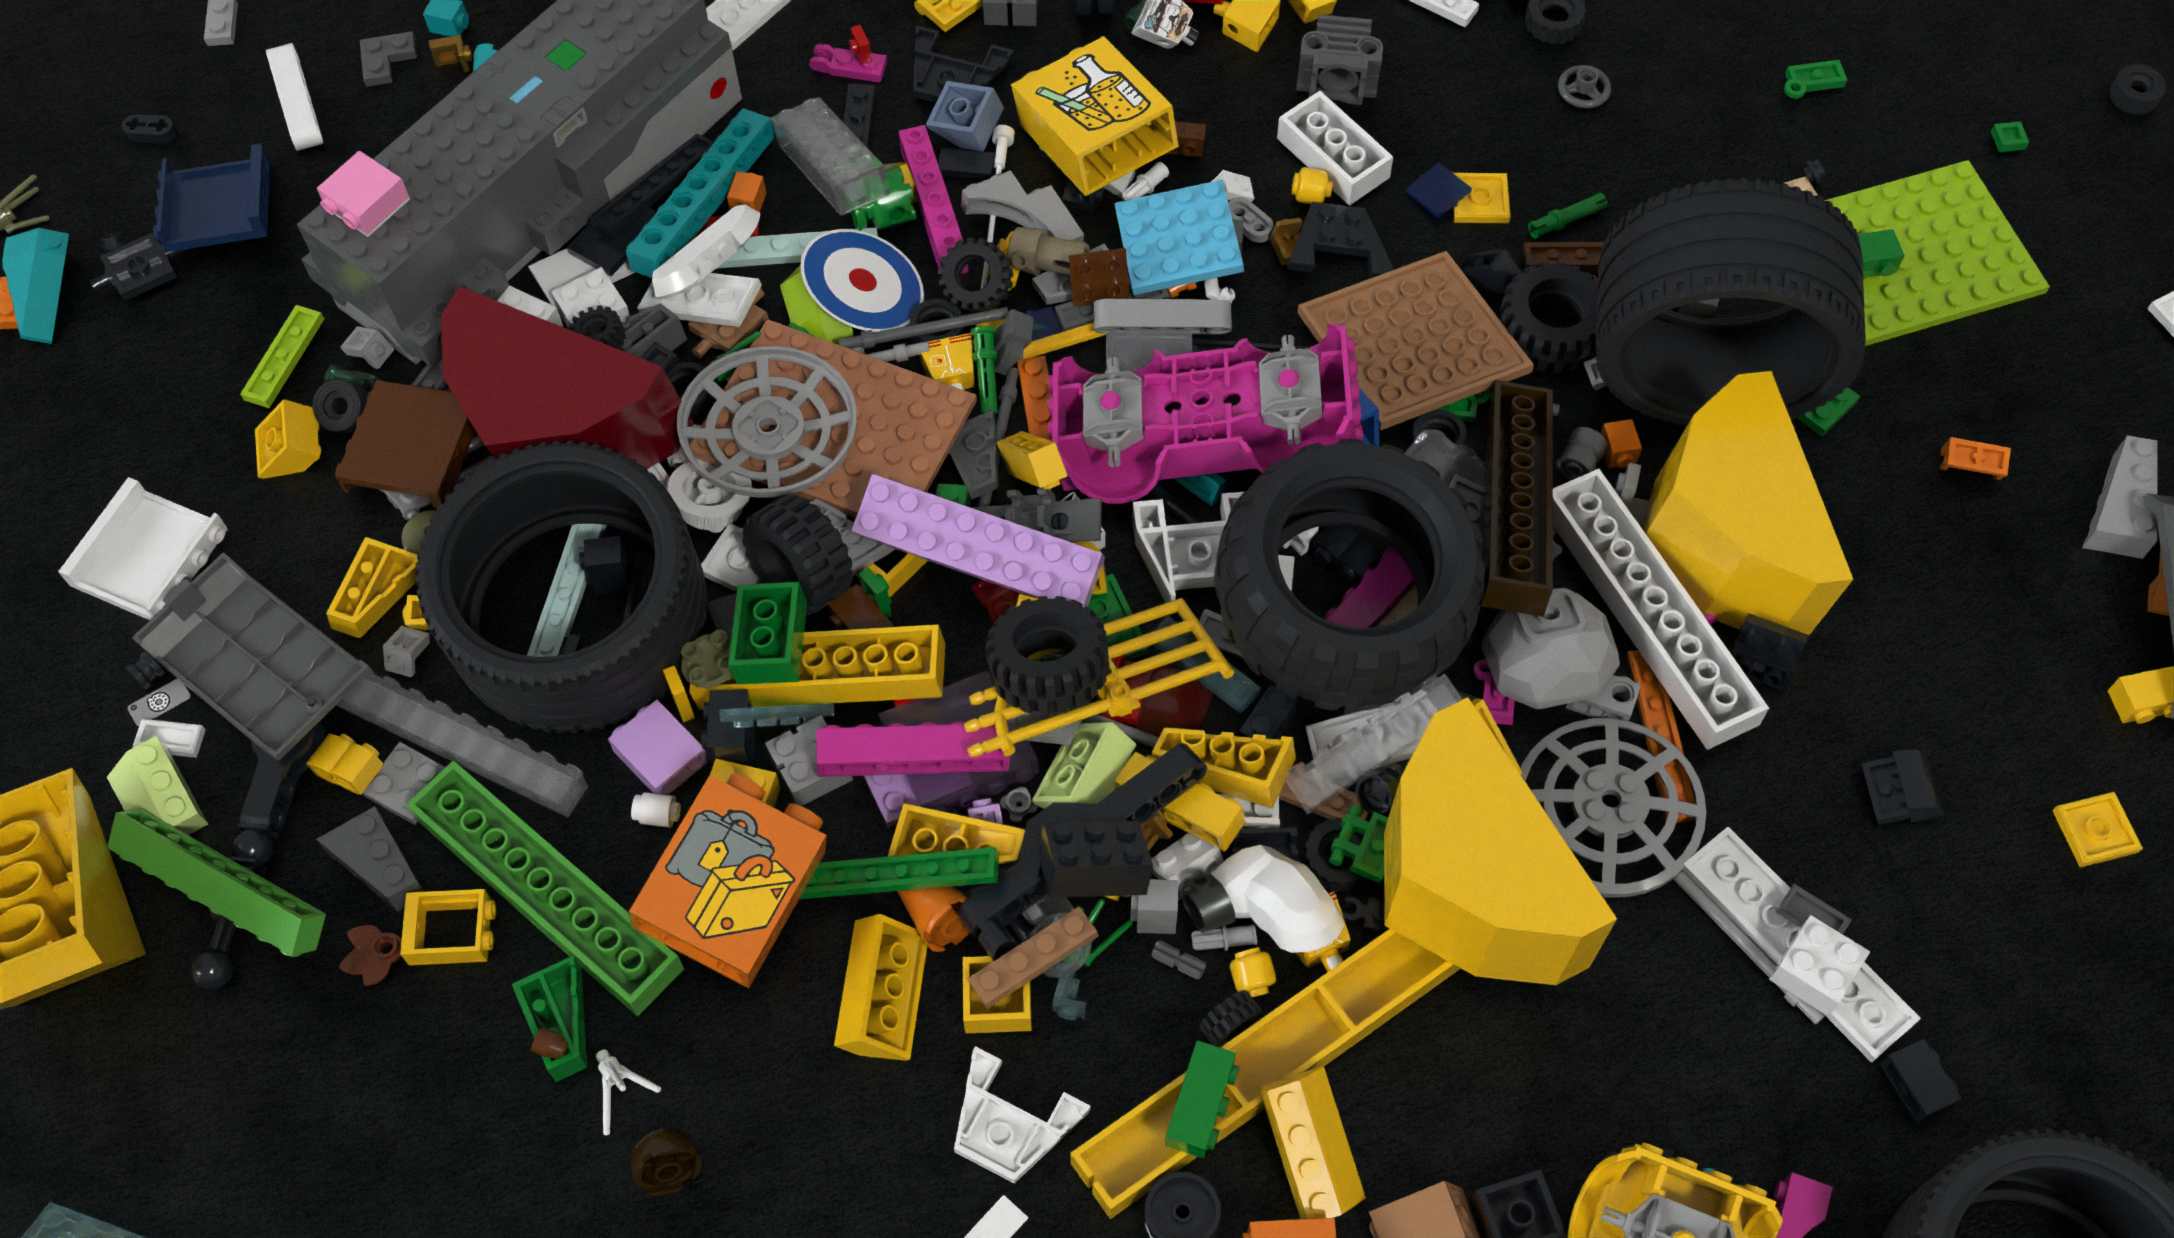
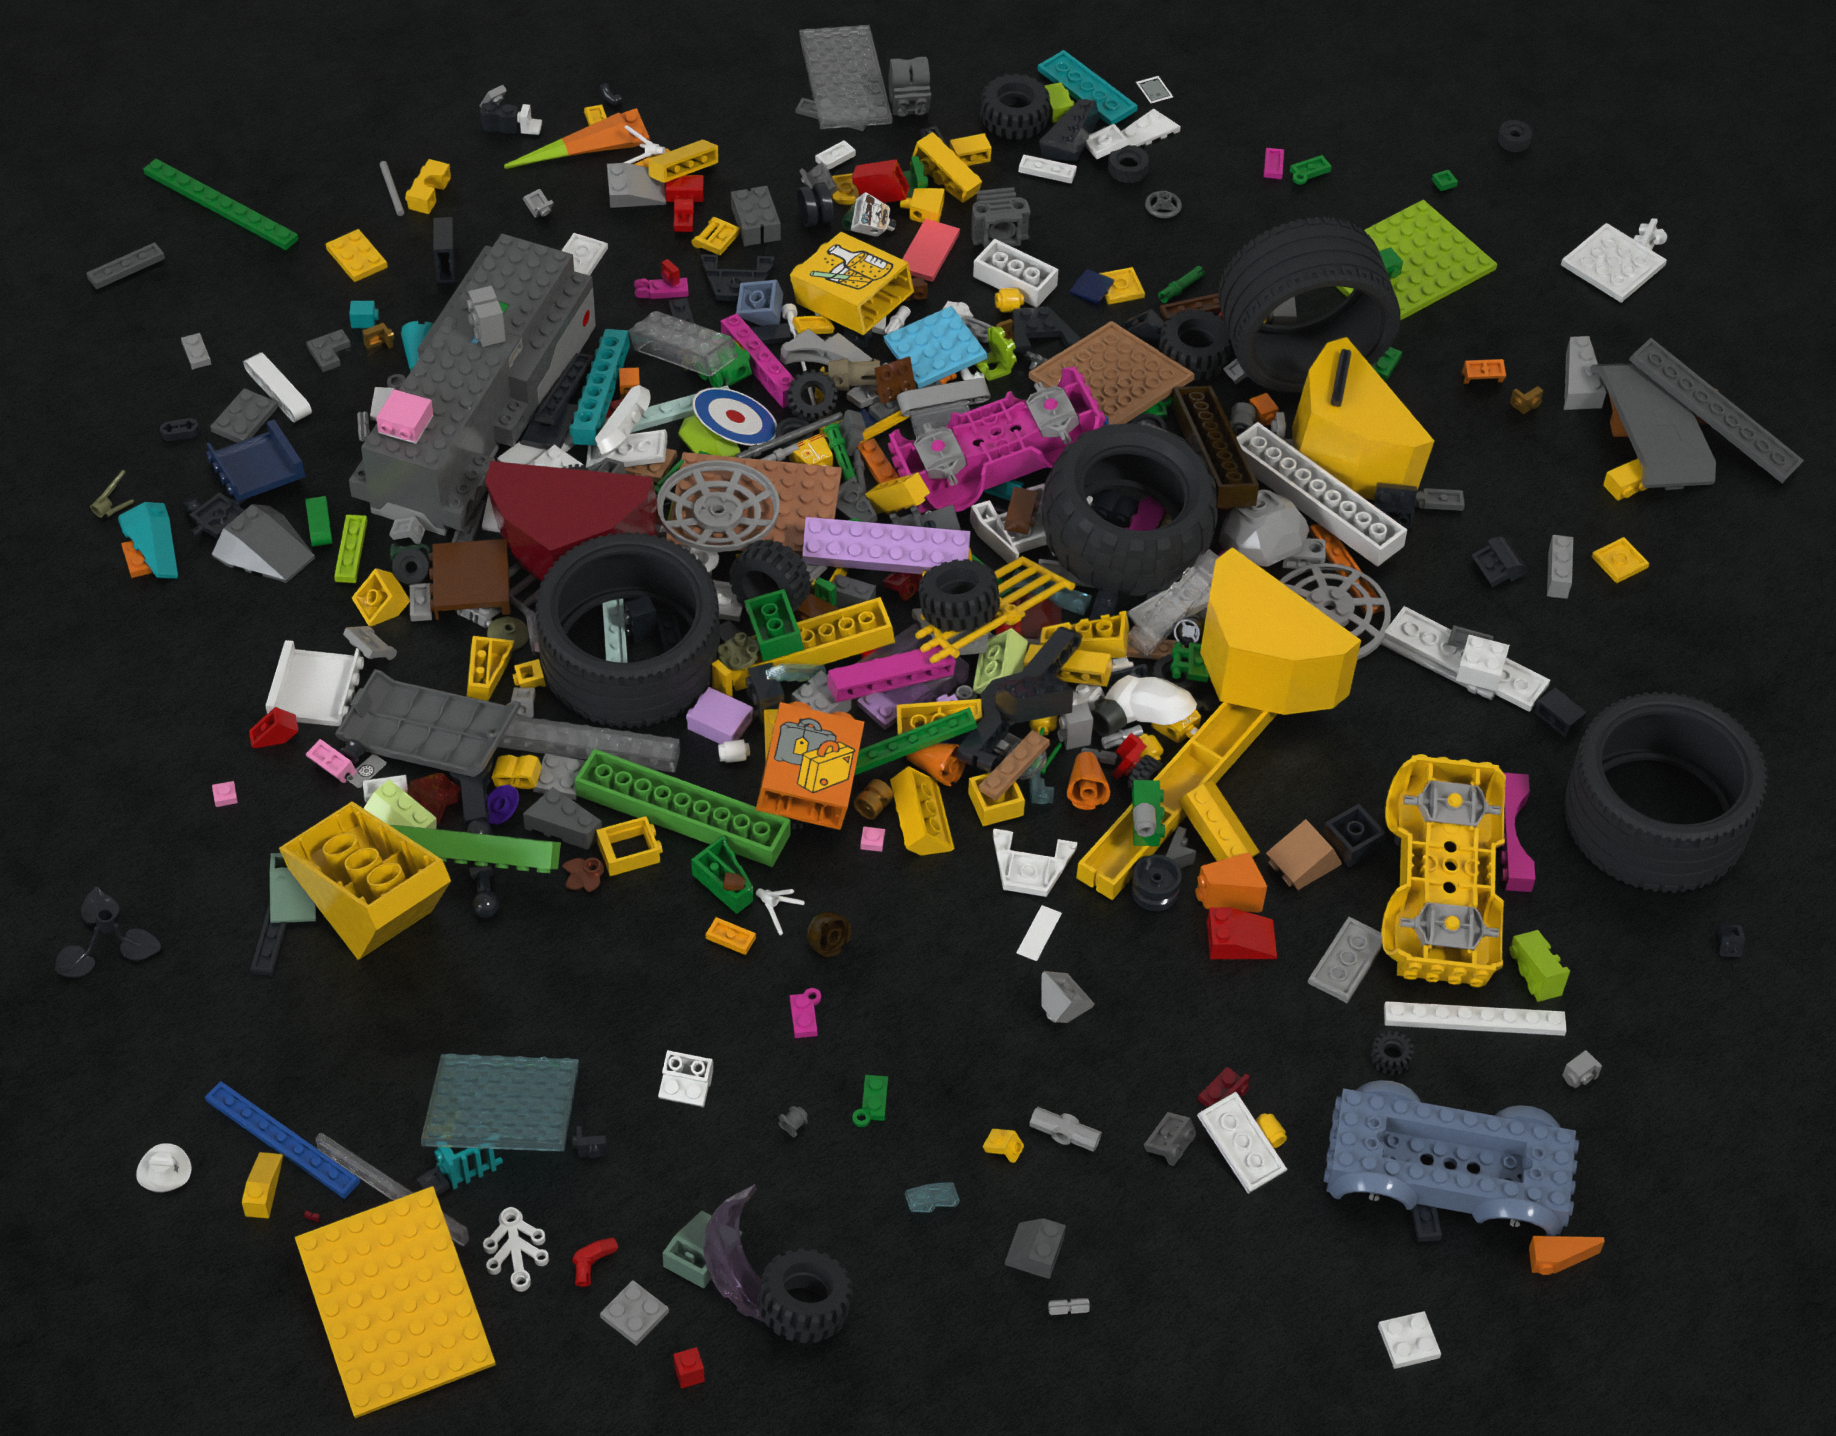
camera: 20 degrees left, 10 degrees down
none -> dark grey plate [210,388,278,443]
none -> dark grey wedge [212,504,315,583]
none -> red slope [249,707,298,748]
none -> green beam [305,496,333,547]
none -> bright pink hinge [306,739,357,783]
none -> light grey plate [343,626,397,660]
none -> clear red bracket [407,773,462,824]
none -> light grey plate [410,583,432,621]
none -> light grey piece [466,286,506,347]
none -> dark purple dish [488,785,519,825]
none -> light orange plate [706,917,756,955]
none -> yellow tile [792,316,835,334]
none -> dark grey brick [833,574,876,608]
none -> pearl gold wheel [854,779,894,820]
none -> bright pink plate [861,827,885,852]
none -> coral tile [902,218,960,282]
none -> lime piece [975,326,1017,381]
none -> reddish brown brick [1004,487,1040,535]
none -> dark grey plant [1025,351,1048,370]
none -> orange cone [1067,752,1110,810]
none -> red bracket [1112,733,1147,780]
none -> light grey brick [1133,803,1157,837]
none -> dark grey slope [1166,826,1196,868]
none -> dark pink tile [1264,148,1284,179]
none -> black axle [1331,349,1351,407]
none -> dark grey hinge [1415,488,1464,511]
none -> pearl gold bracket [1510,386,1543,414]
none -> light grey brick [1547,535,1573,599]

